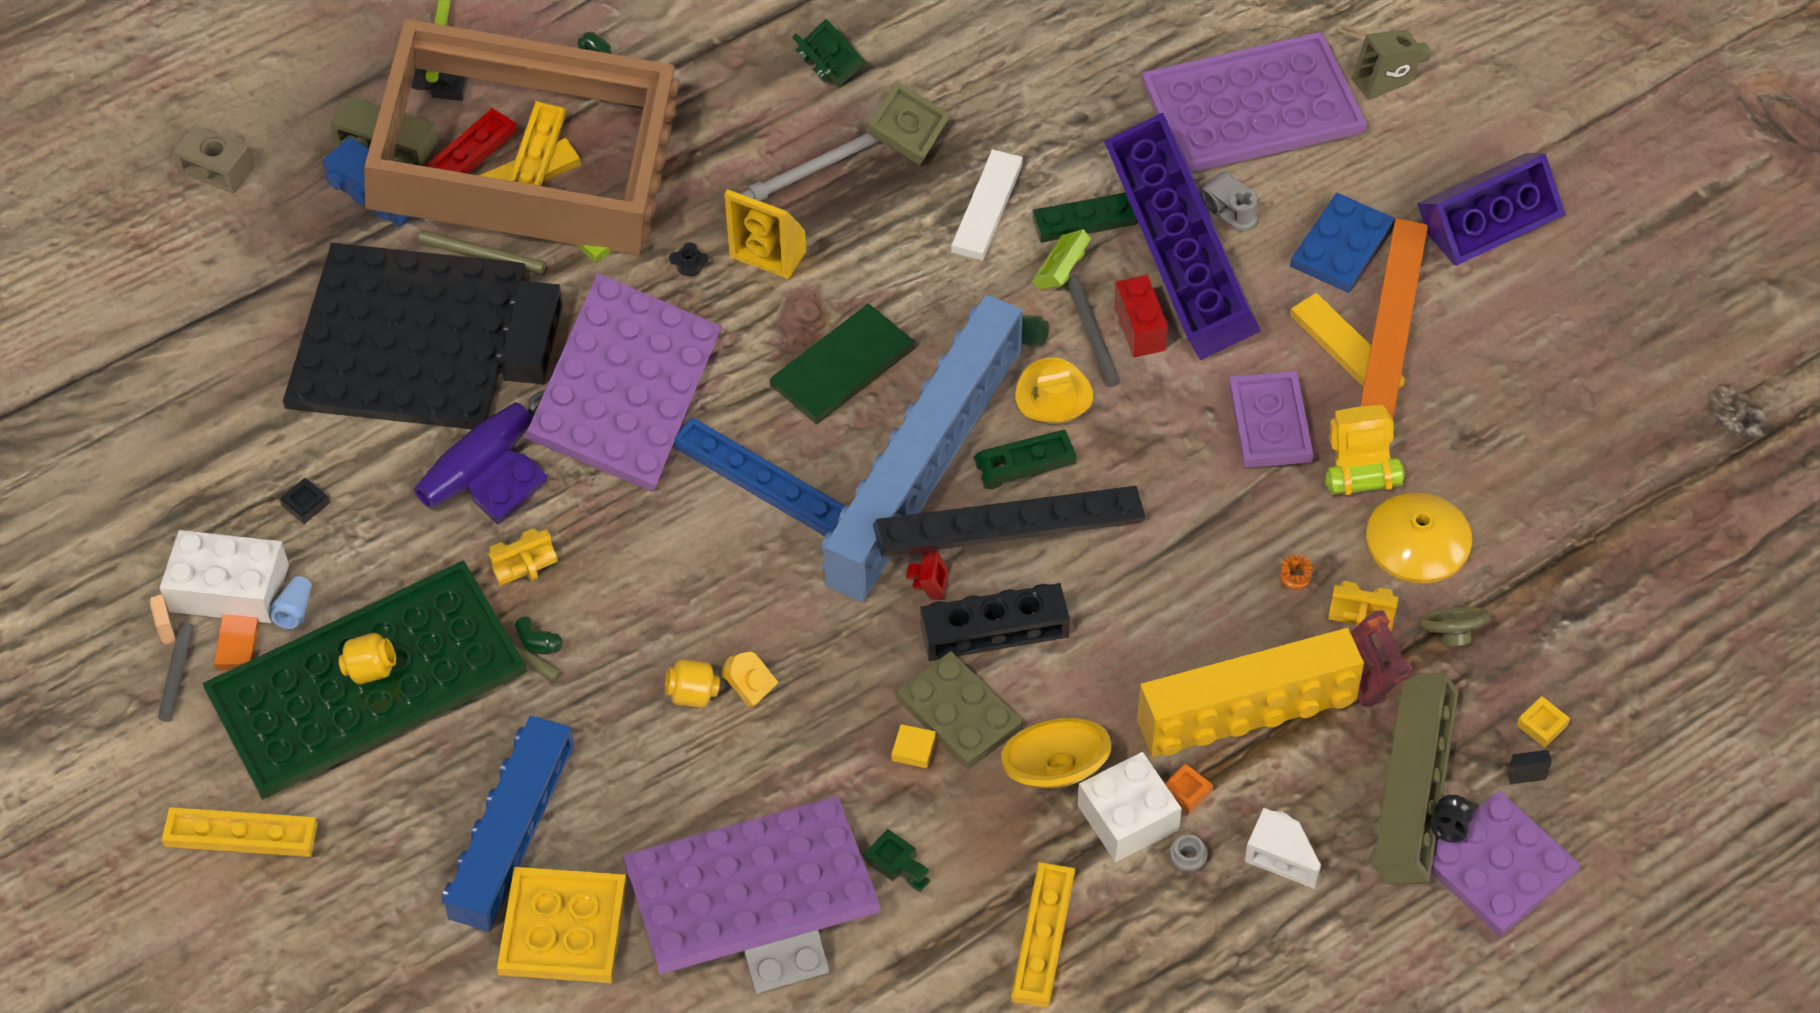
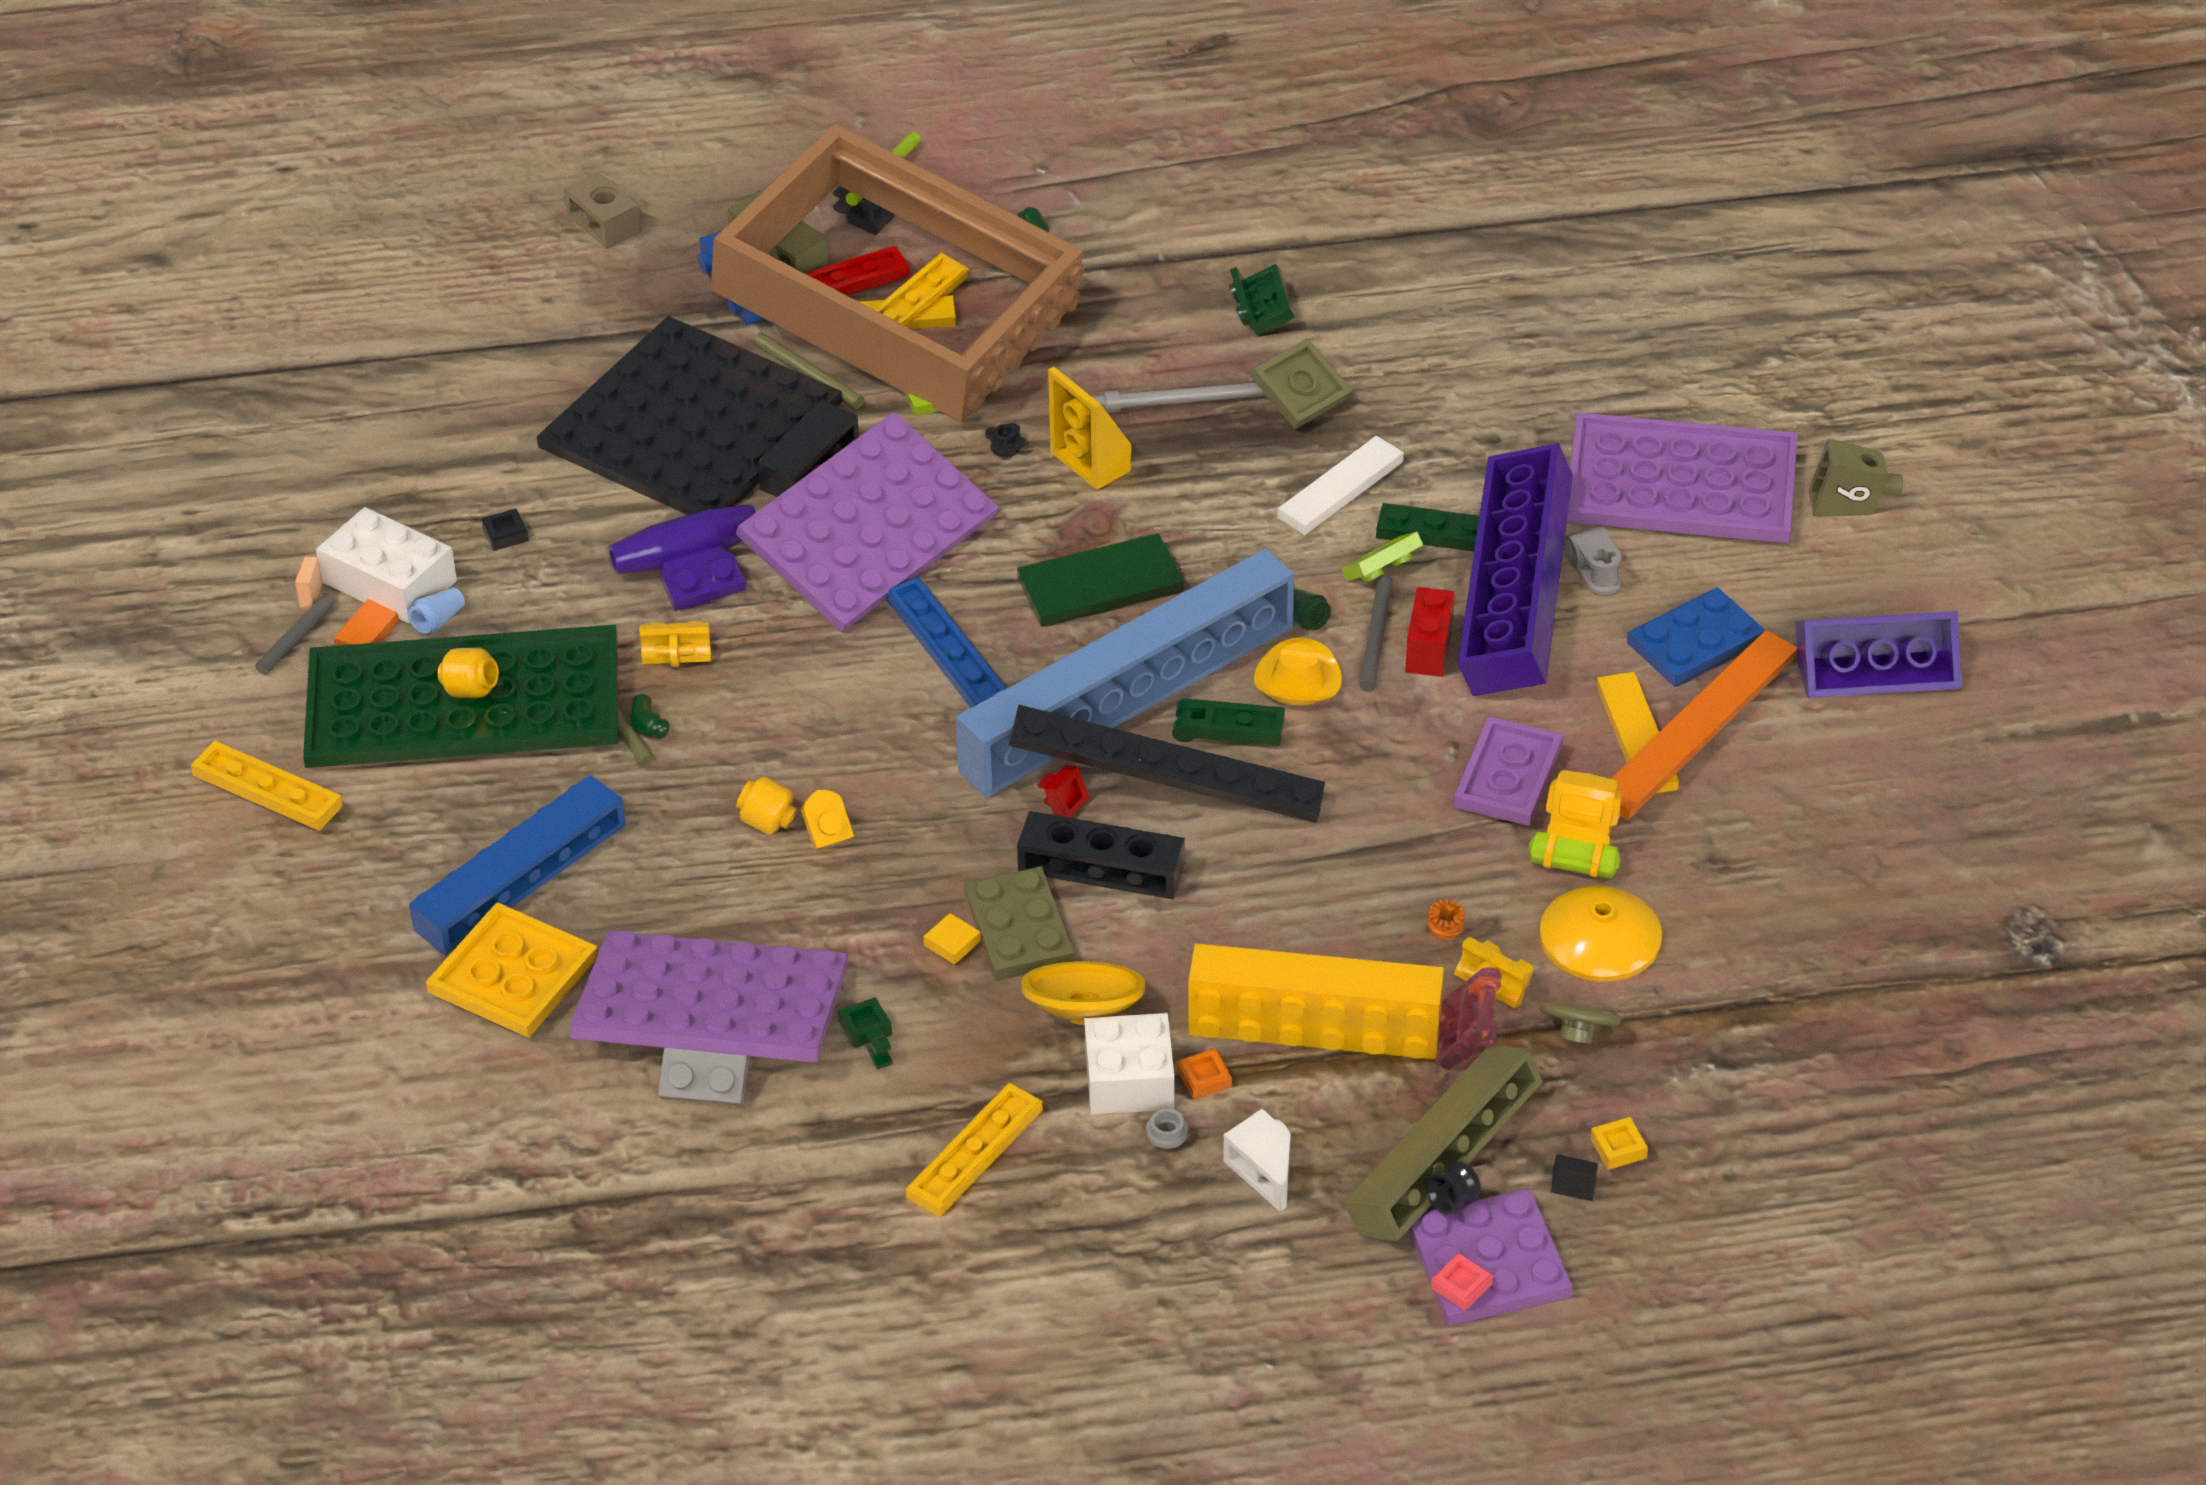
camera: 25 degrees right, 10 degrees down
none -> coral tile [1431,1253,1493,1311]

